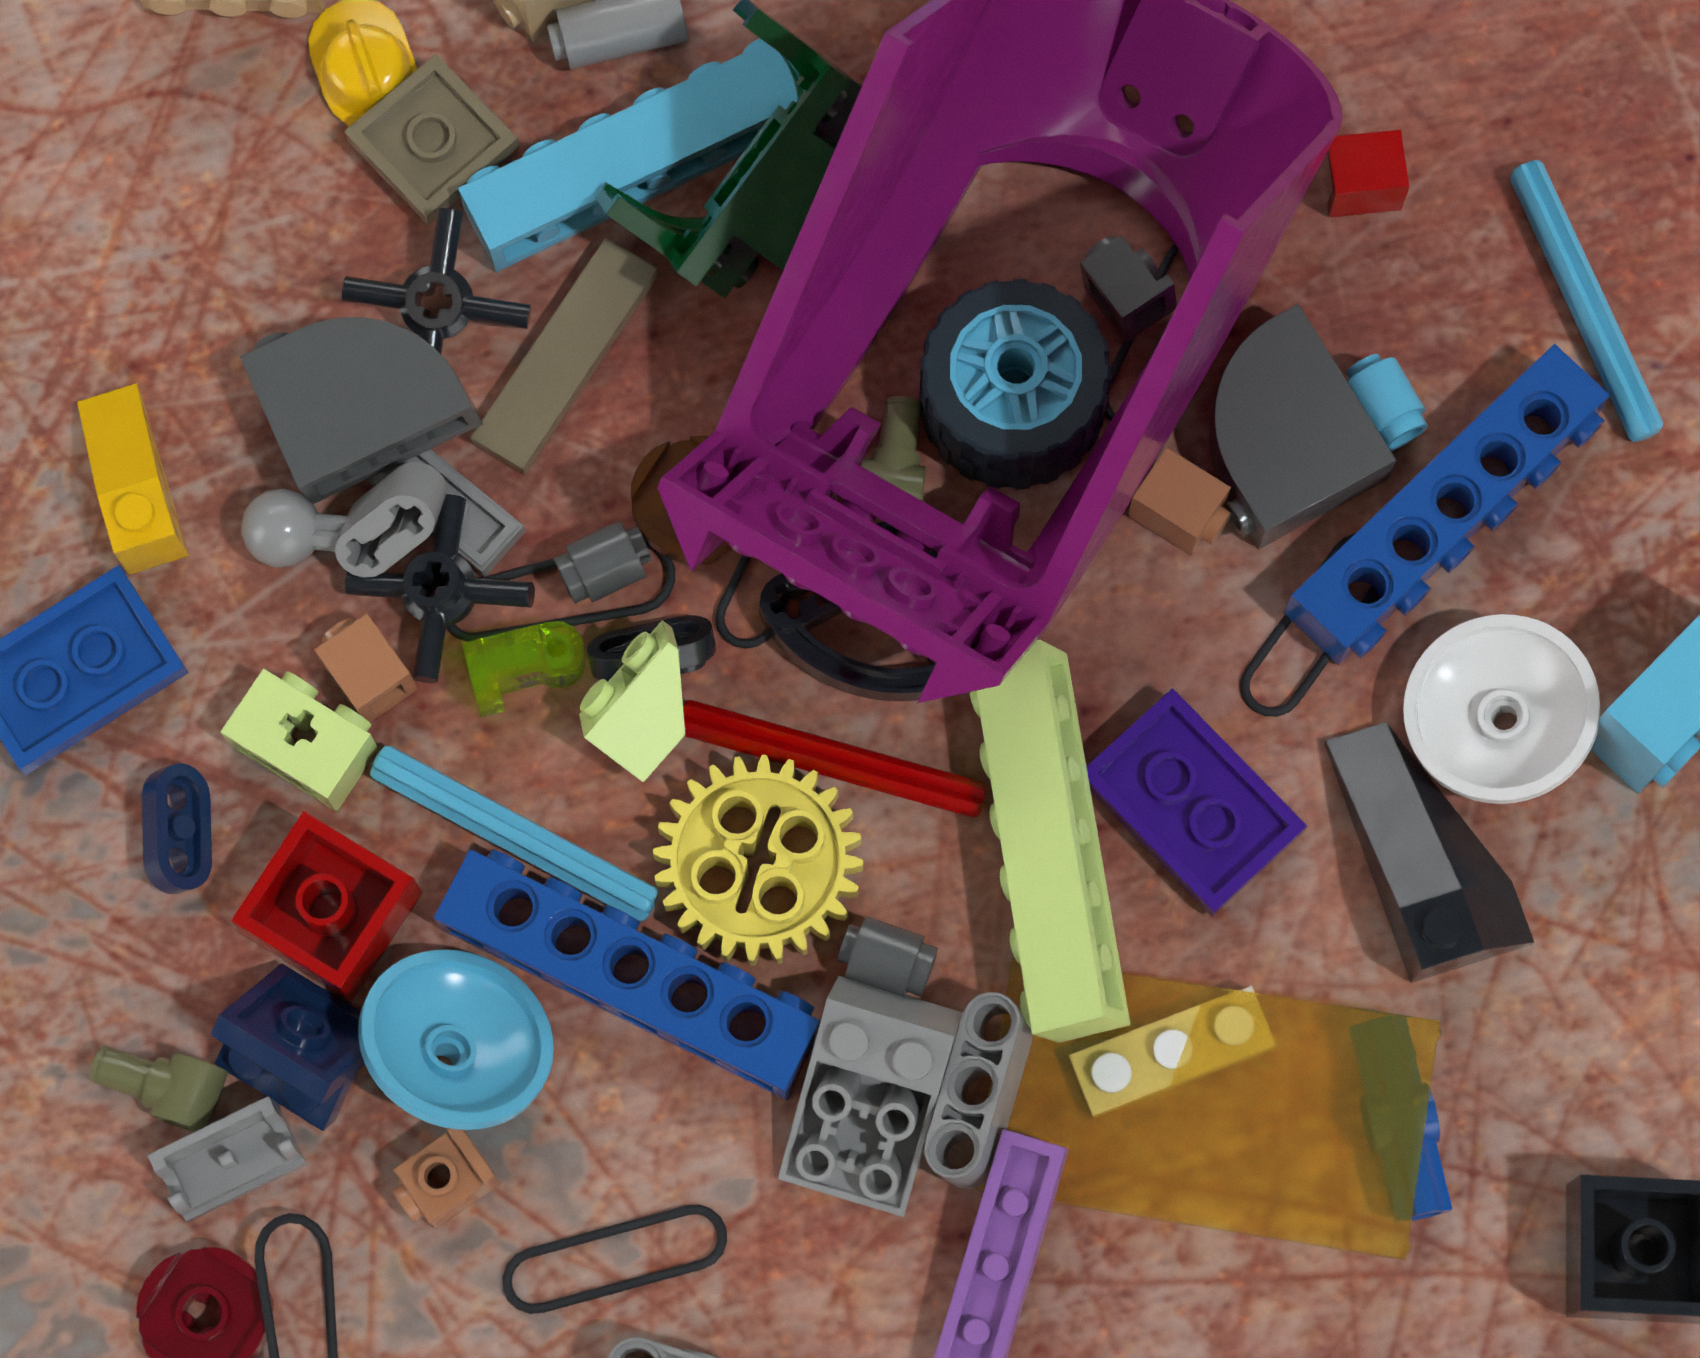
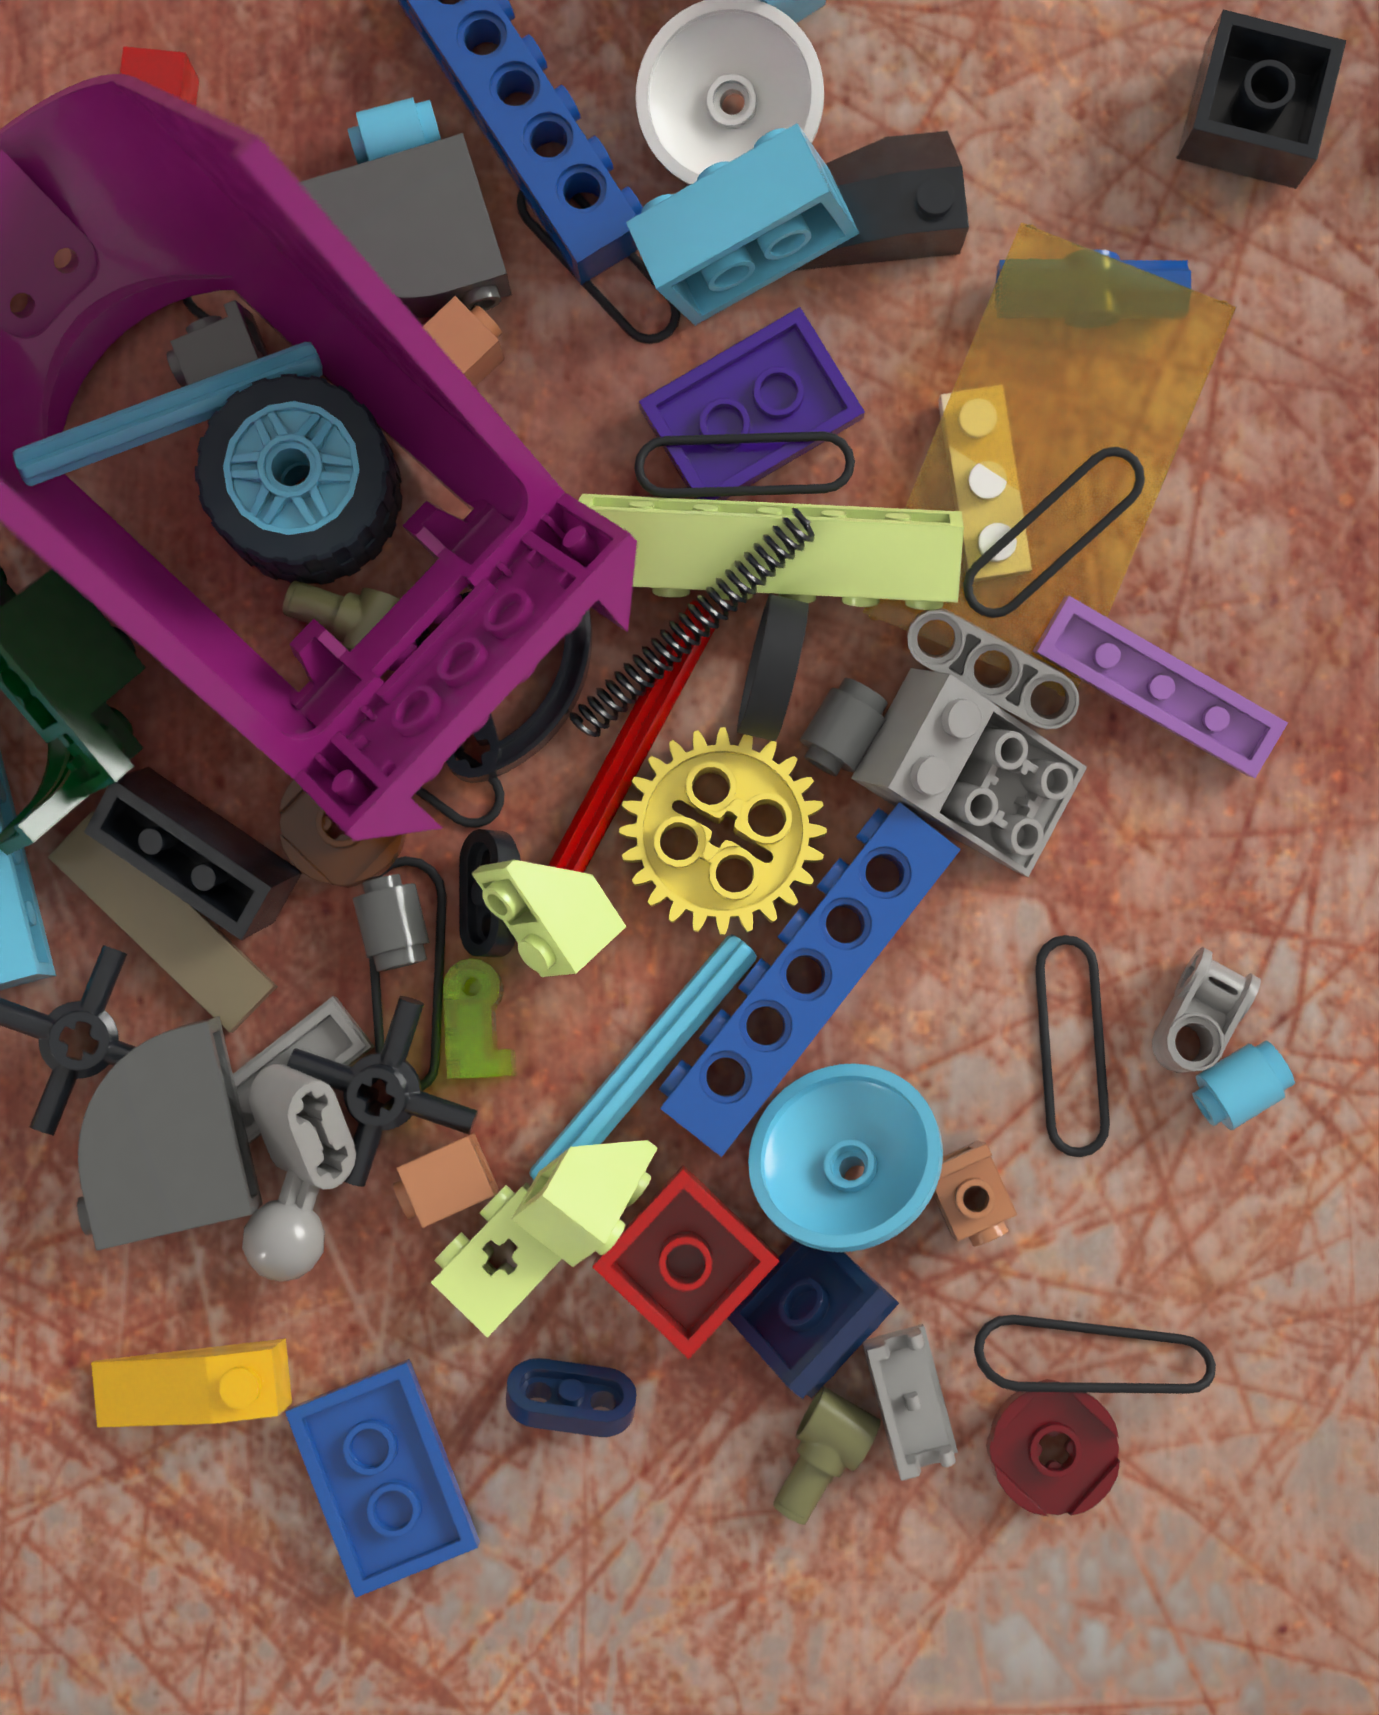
camera: 80 degrees left, 10 degrees up
none -> medium azure axle [13,342,323,486]
none -> black brick [84,767,302,940]
none -> yellowish green slope [511,1140,657,1267]
none -> black piece [569,508,814,737]
none -> medium azure brick [626,123,860,325]
none -> black piece [634,431,855,498]
none -> black tyre [737,594,809,741]
none -> black piece [963,447,1145,618]

